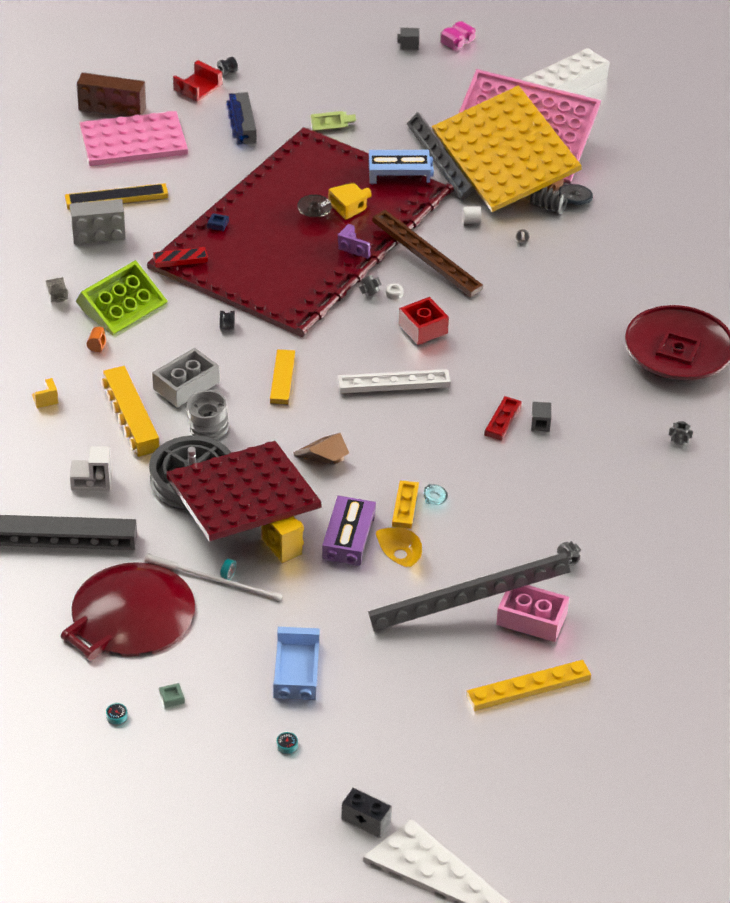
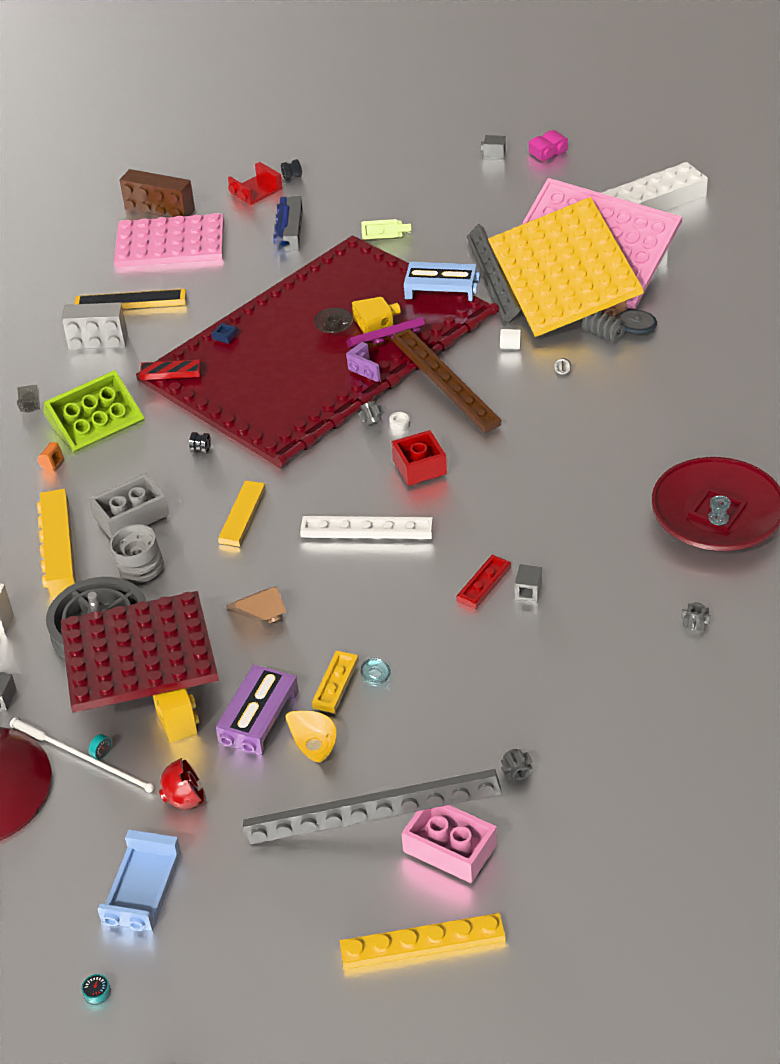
camera: 15 degrees right, 0 degrees up
none -> red cylinder [159,758,206,810]
none -> magenta plate [346,317,425,348]
none -> clear light blue bush [708,495,731,525]

